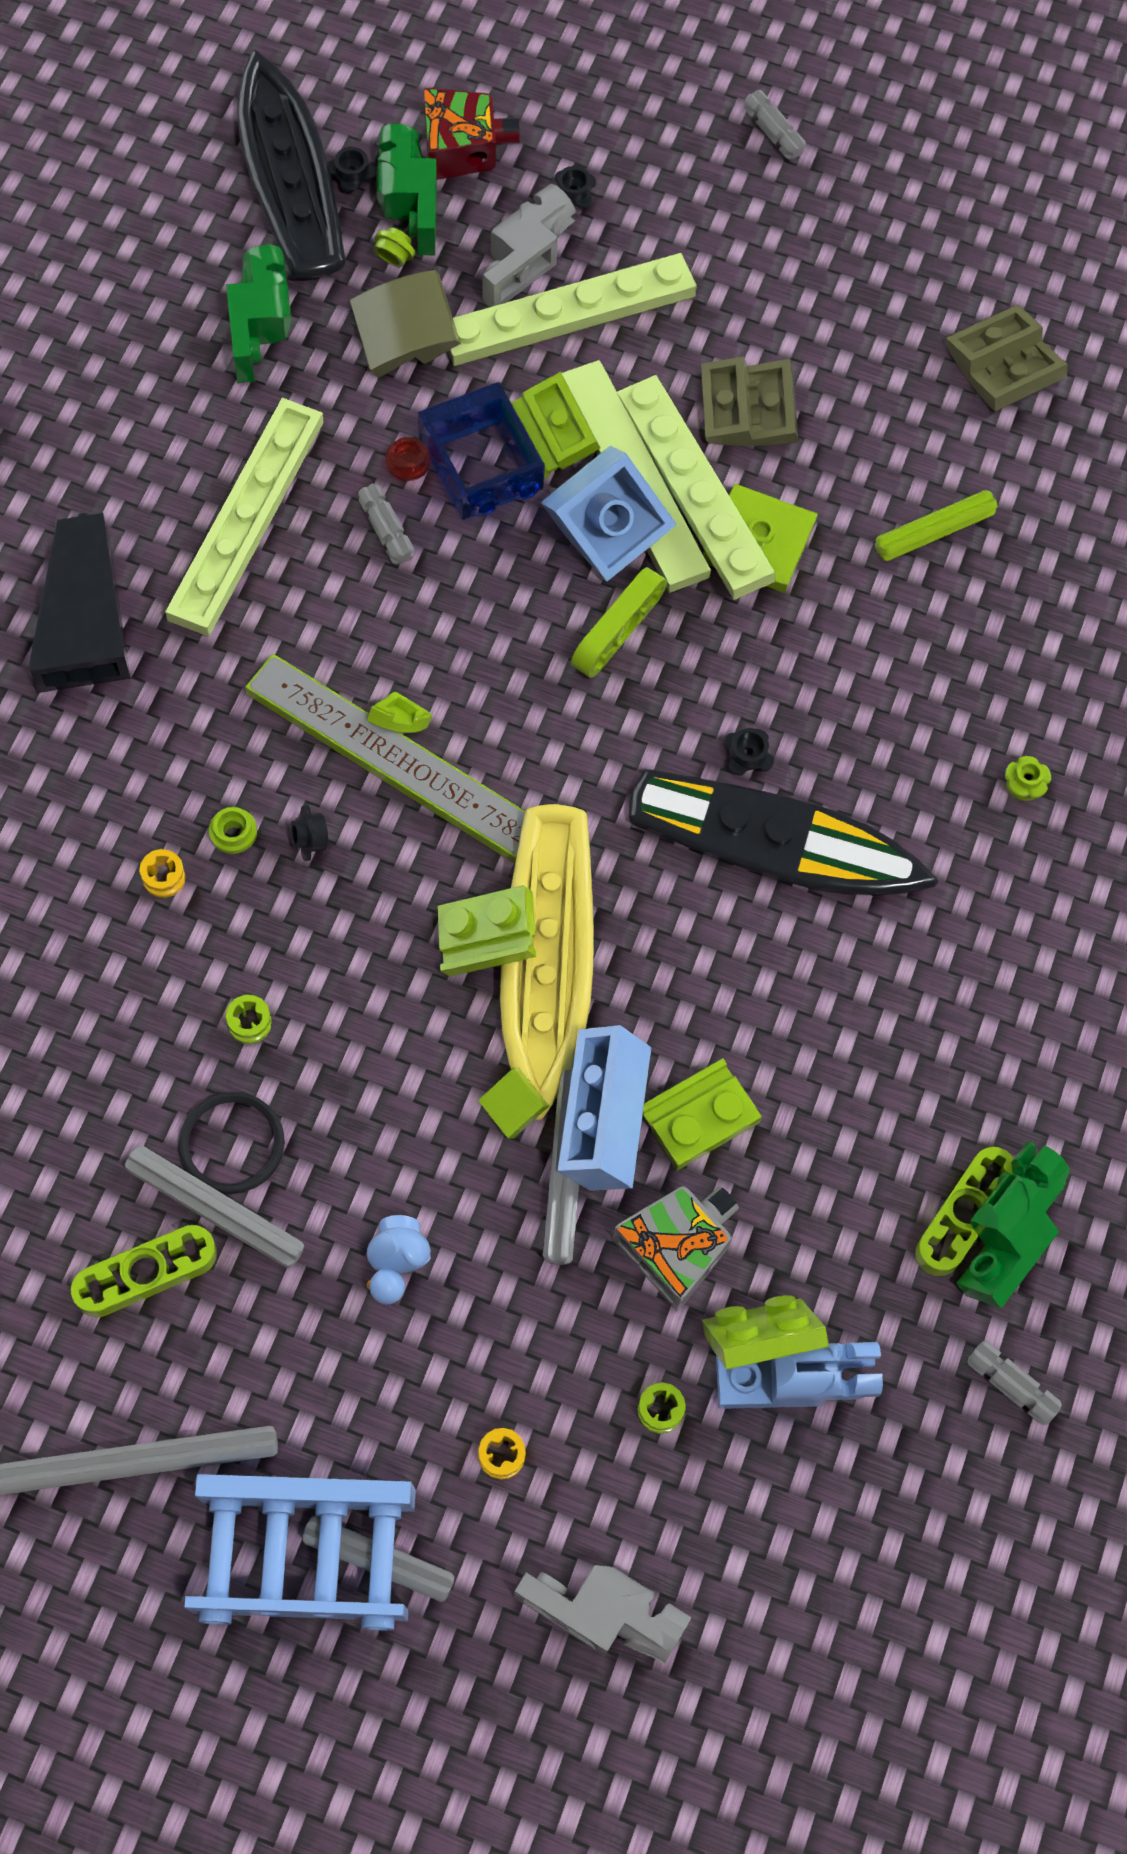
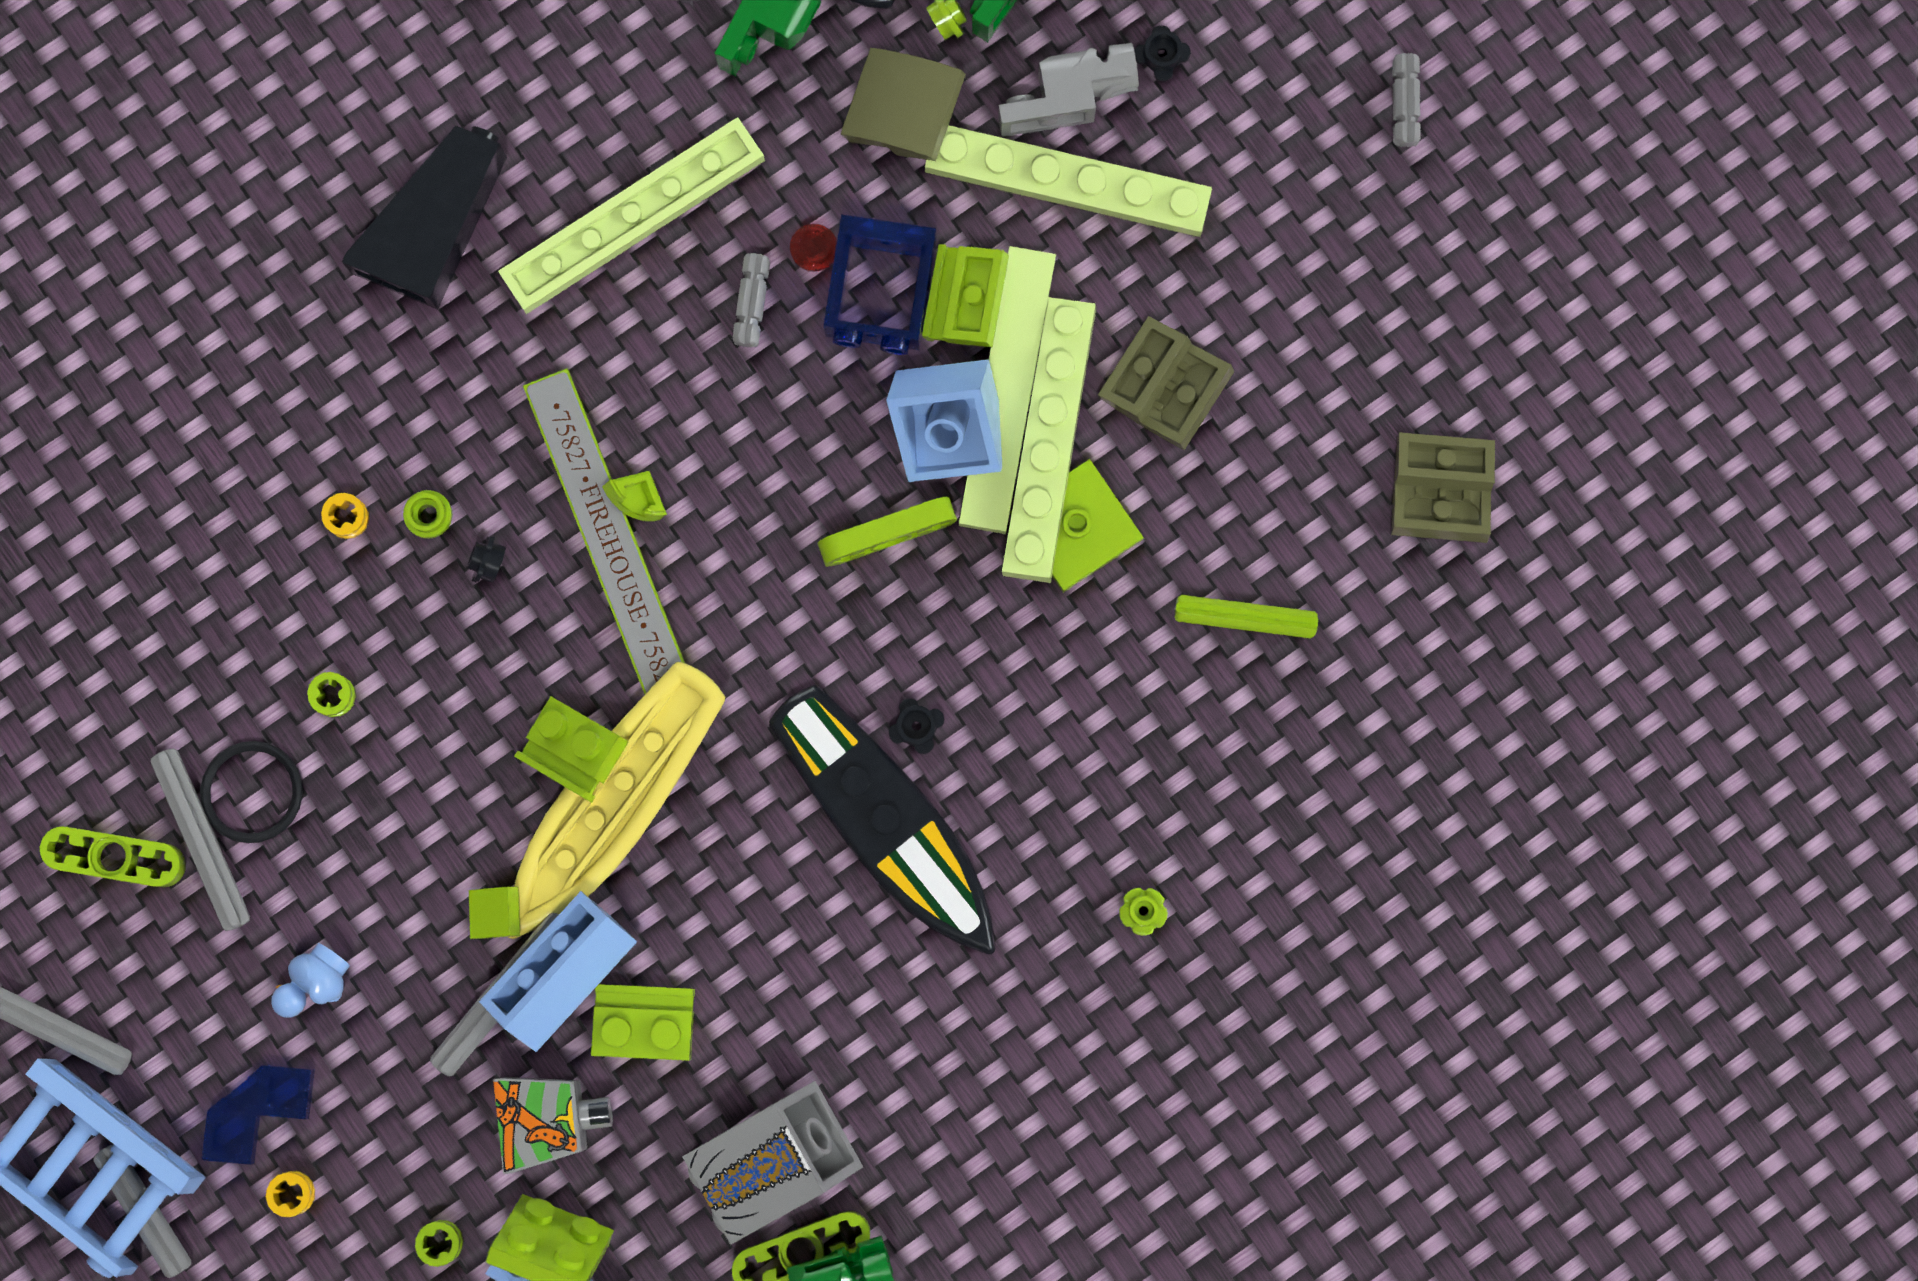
camera: 40 degrees right, 15 degrees up
none -> clear blue tile [201,1065,315,1165]
none -> light grey slope [682,1081,863,1245]

